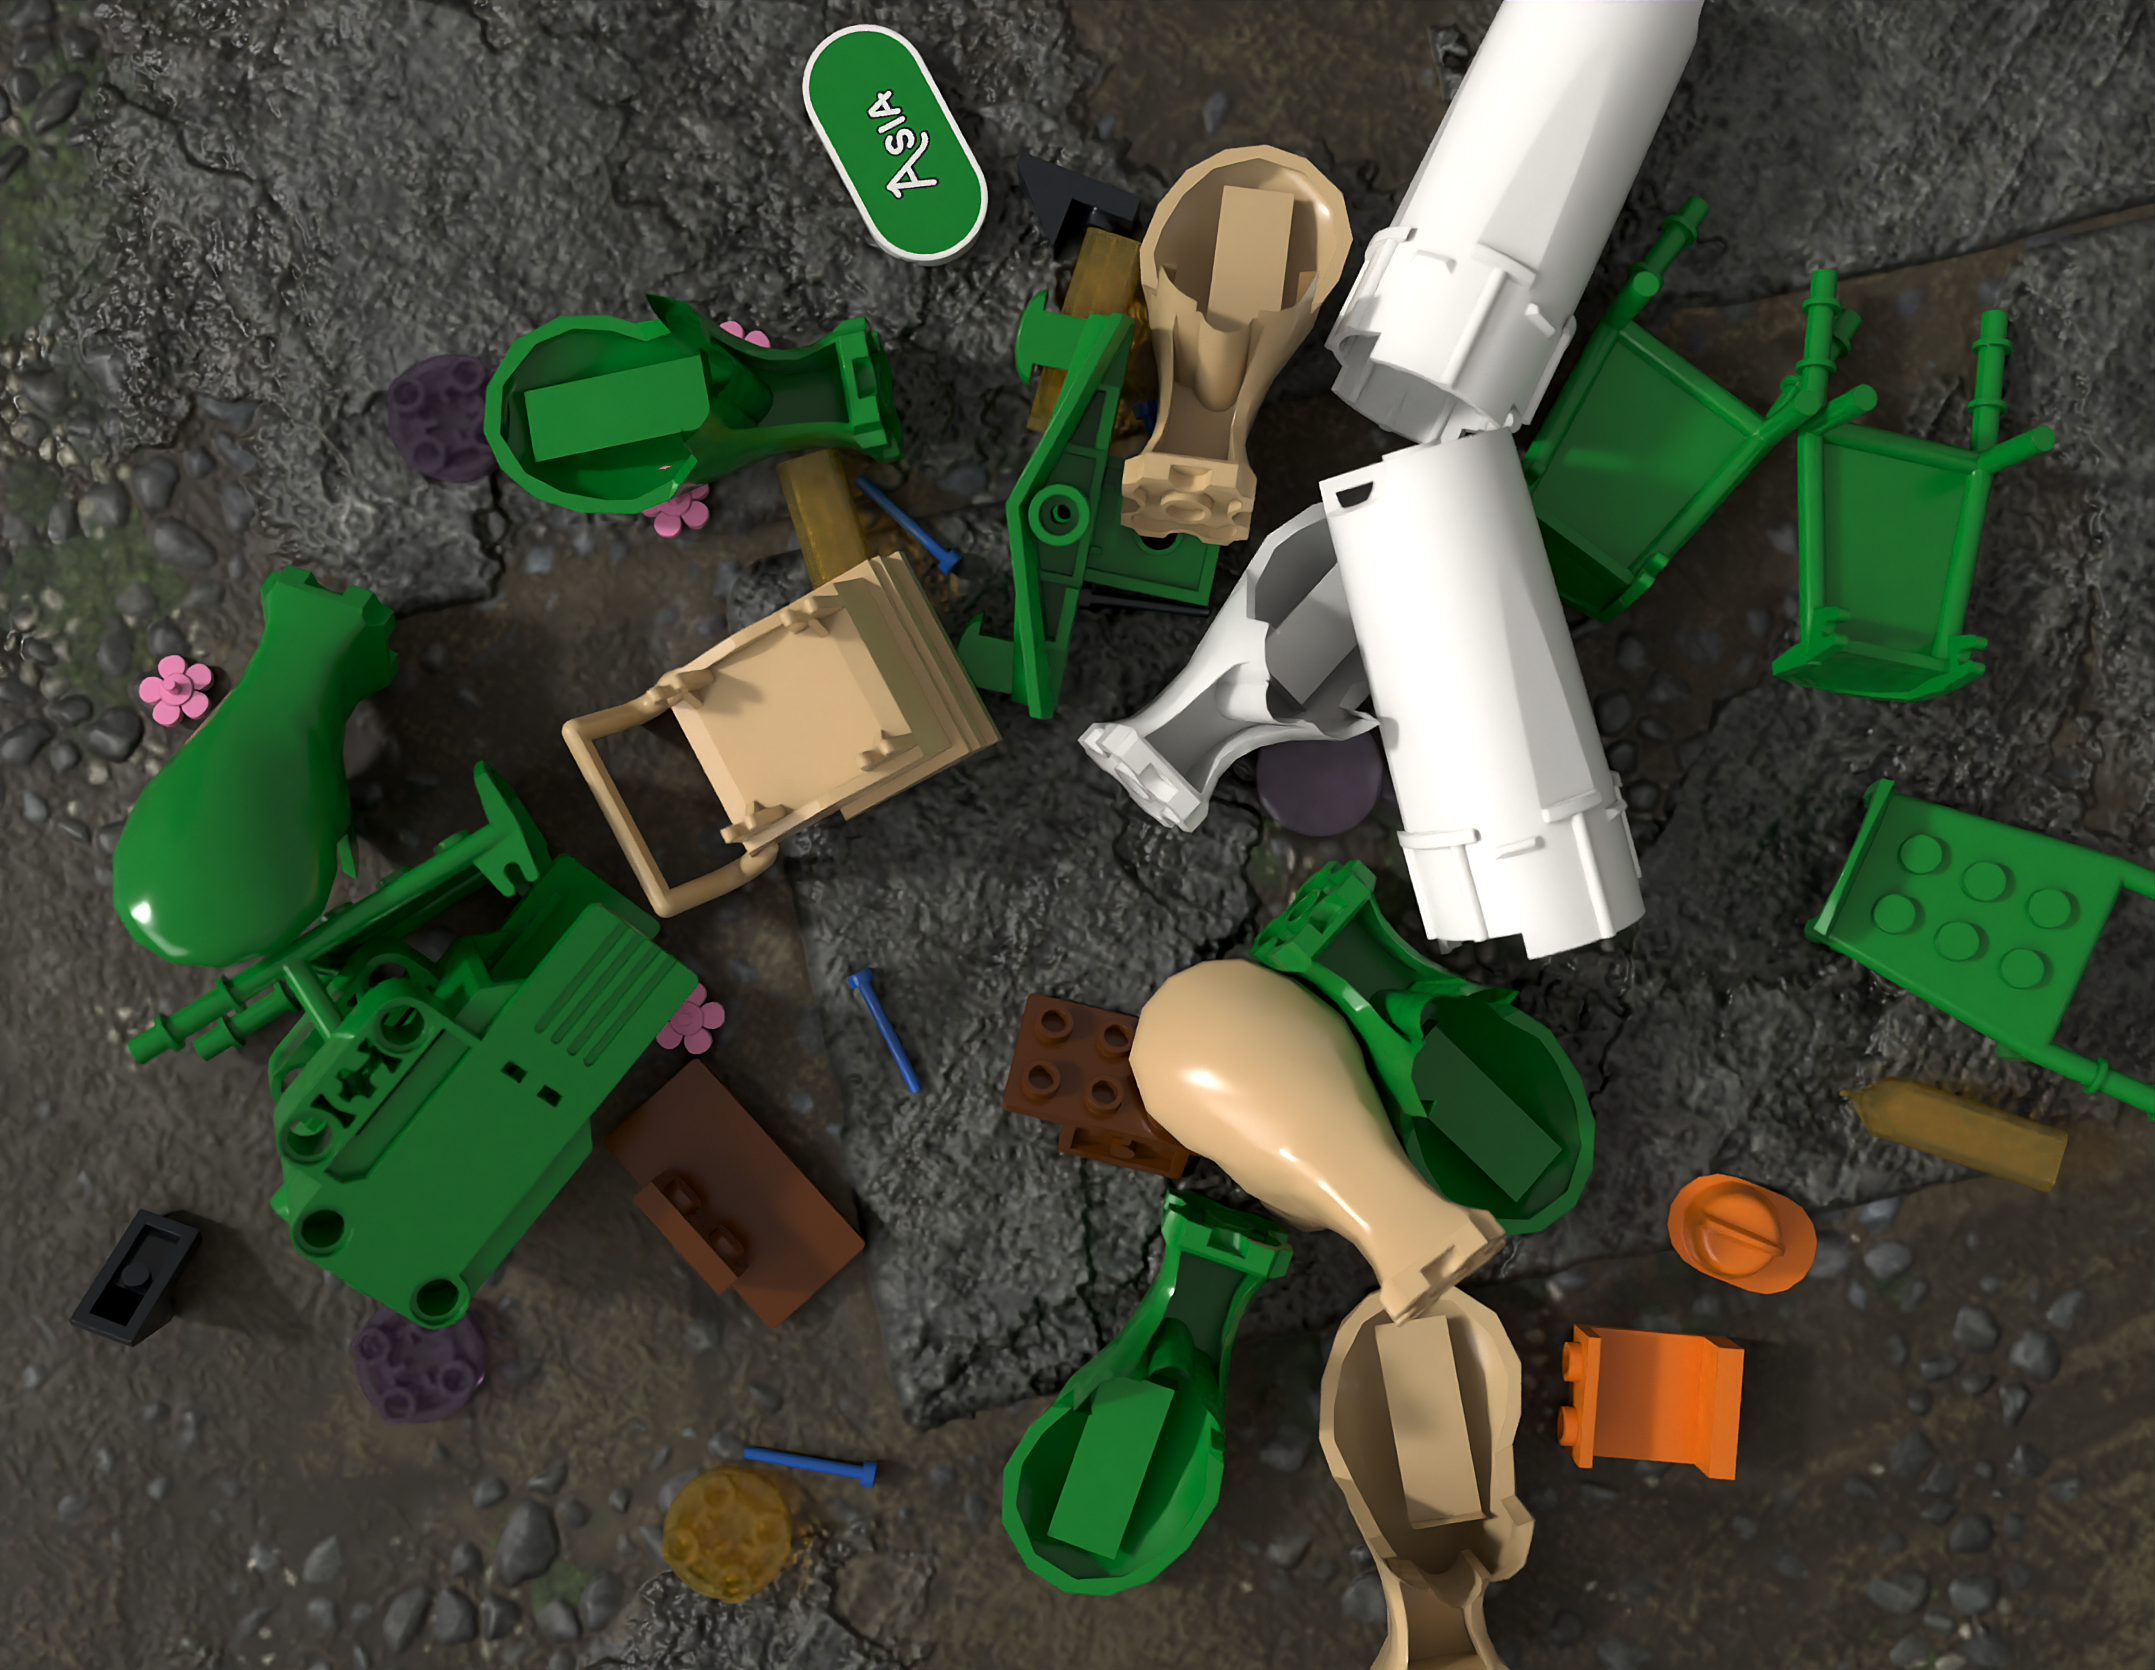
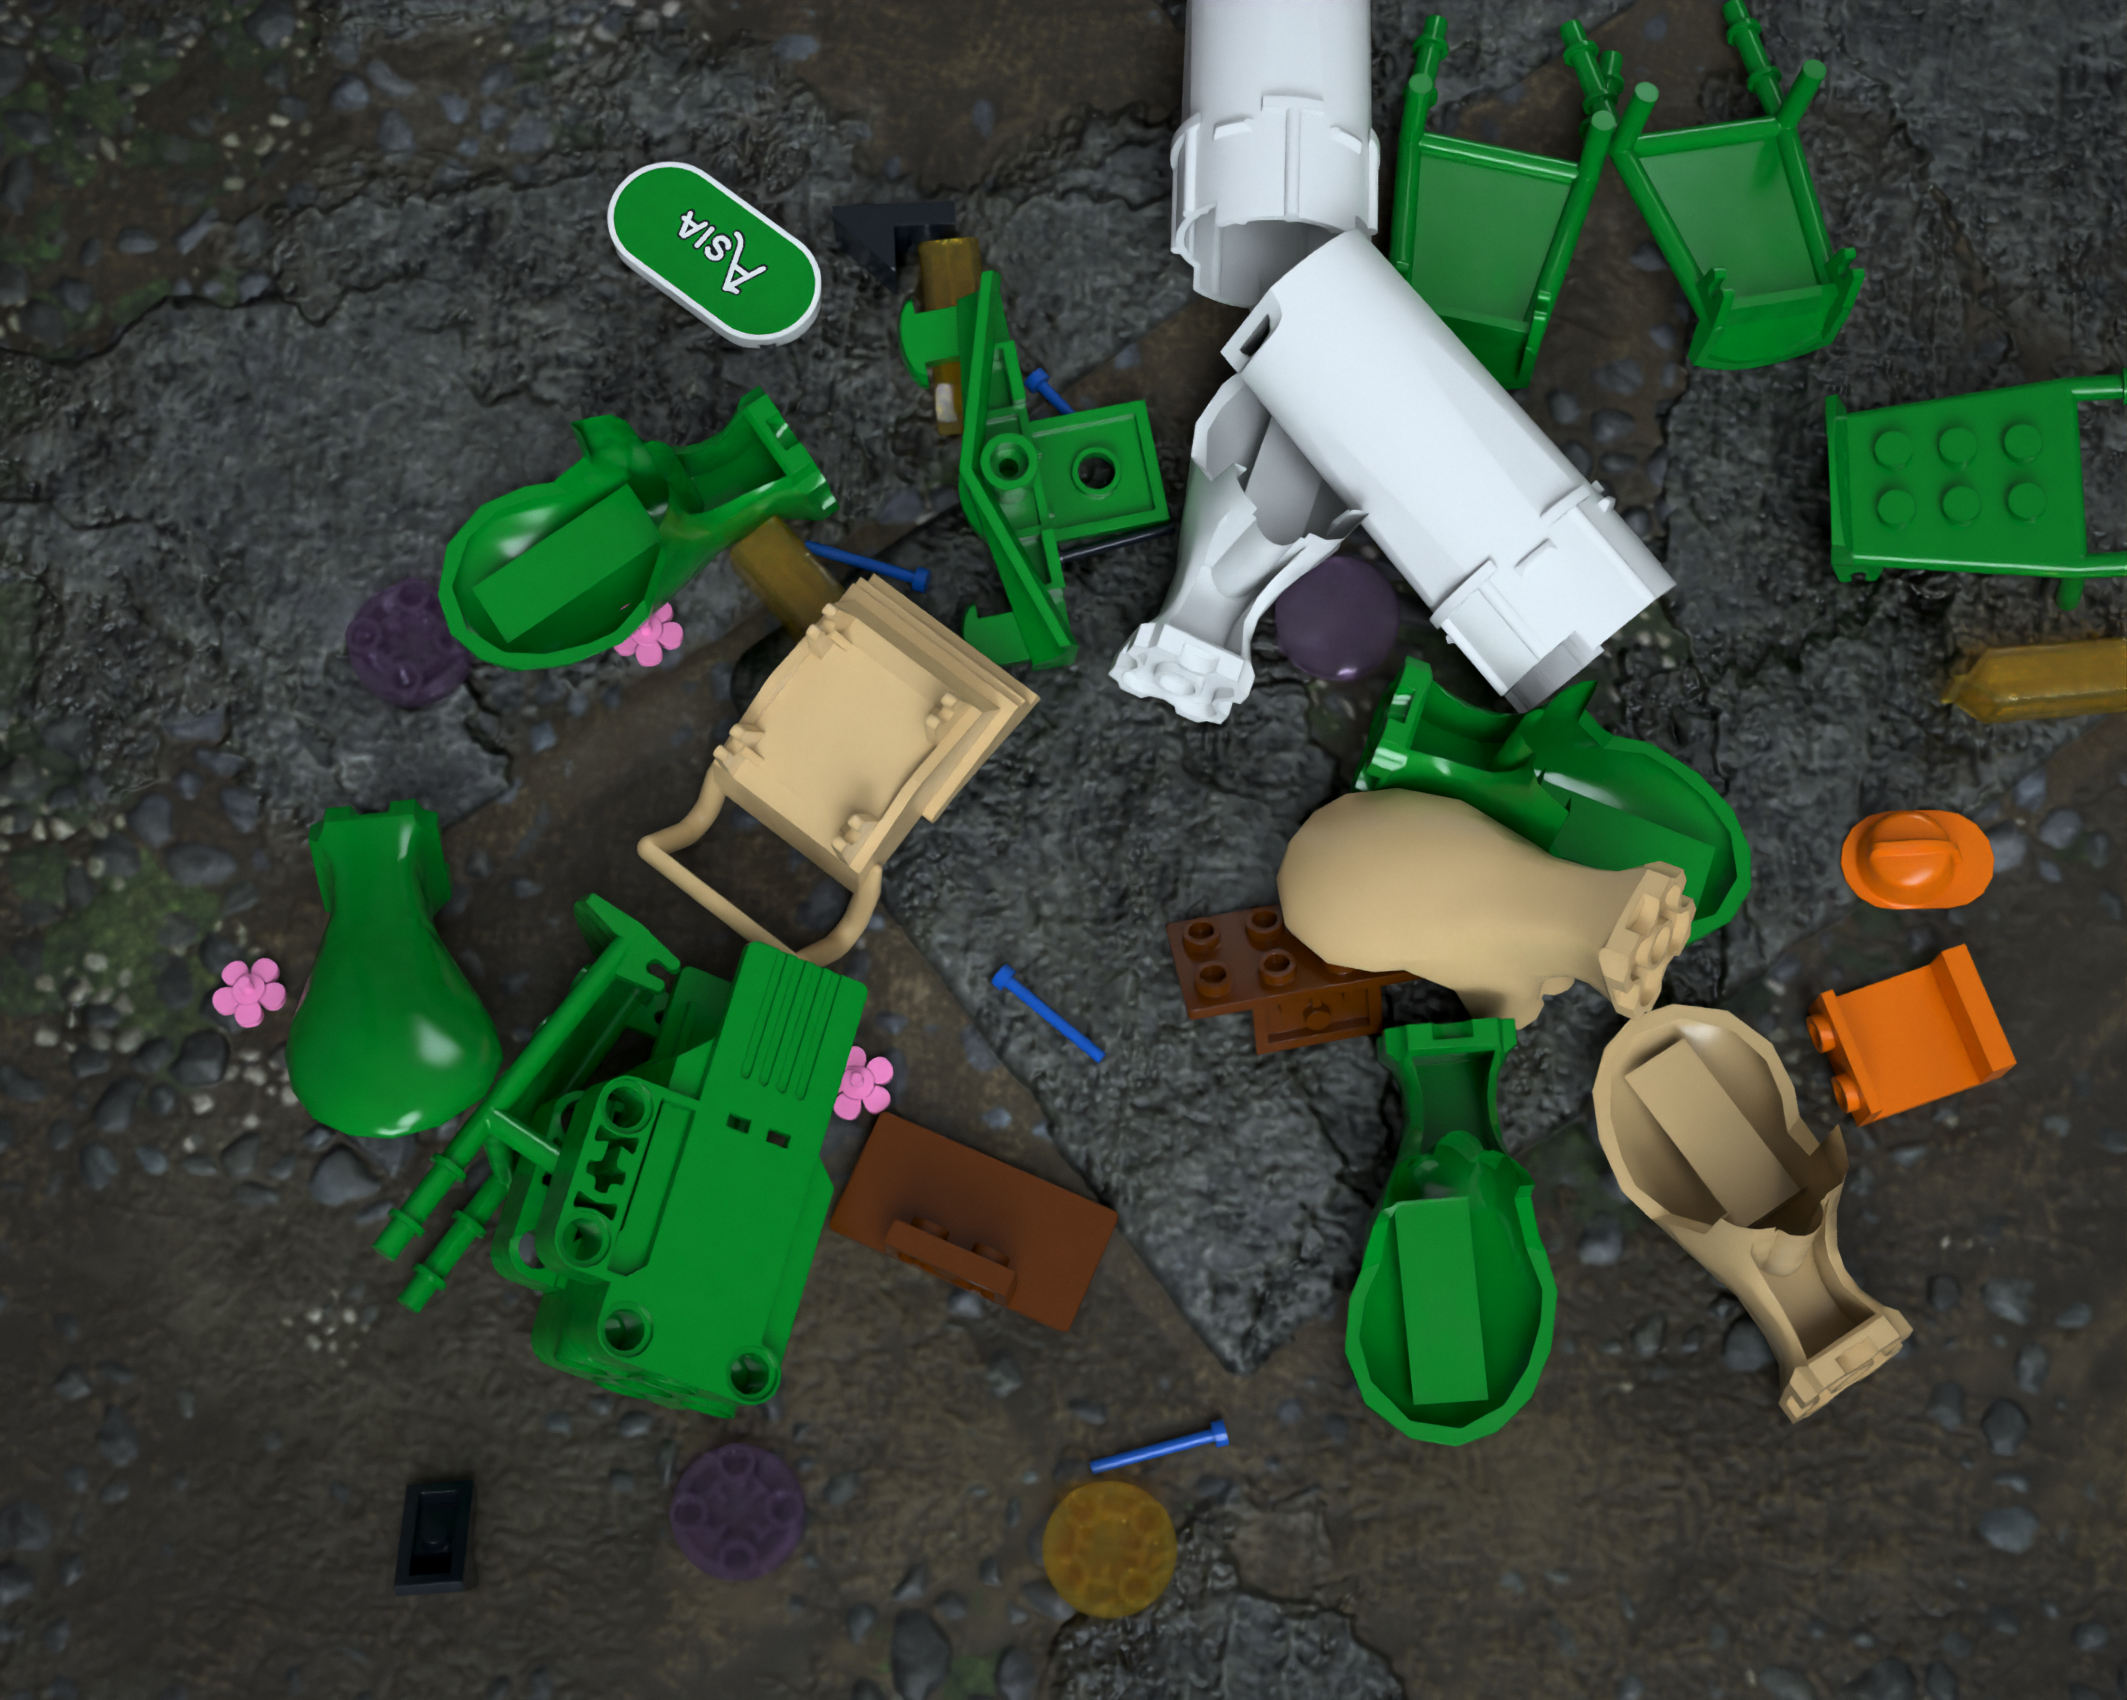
camera: 25 degrees left, 15 degrees down
tan animal [1120,145,1353,546] -> none

